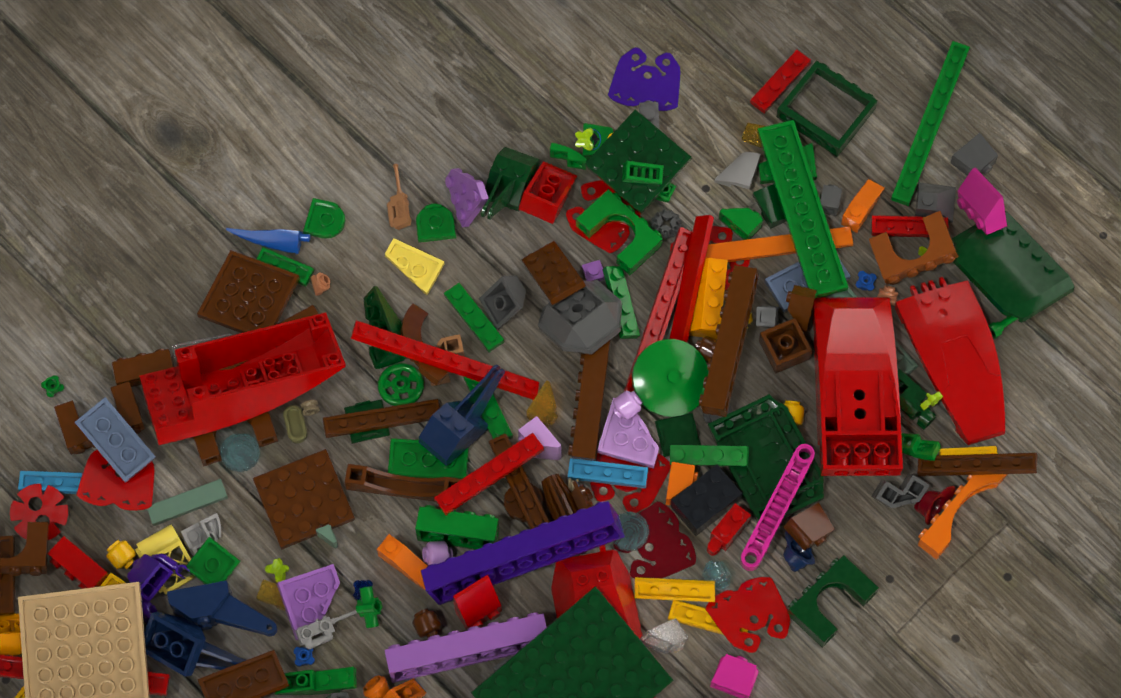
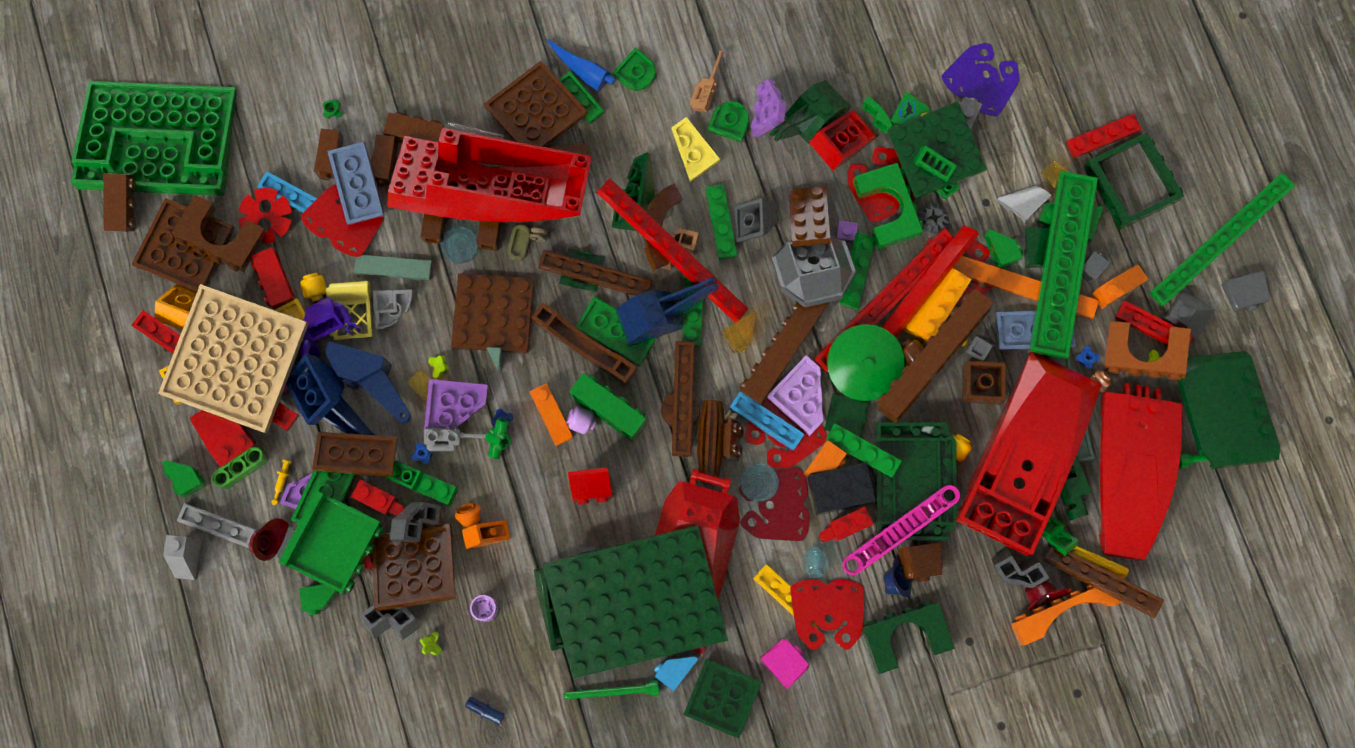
camera: 25 degrees right, 10 degrees up
green tile [186,537,240,584] -> none
nougat plate [310,273,330,296] -> none
green plate [378,363,424,406] -> none
medium lavender brick [384,612,546,683] -> none
reddish brown head [412,608,442,638] -> none
dark purple brick [421,501,625,605] -> none
red plate [434,433,544,515] -> none
lavender slope [518,416,562,460] -> none
lime piece [575,128,594,151] -> none
lavender head [613,391,642,419] -> none
yellow tile [635,577,715,602] -> none
clear slope [640,618,689,654] -> none
reddish brown slope [786,285,817,332] -> none
lime piece [920,392,943,411] -> none
dark pink slope [957,167,1007,235] -> none

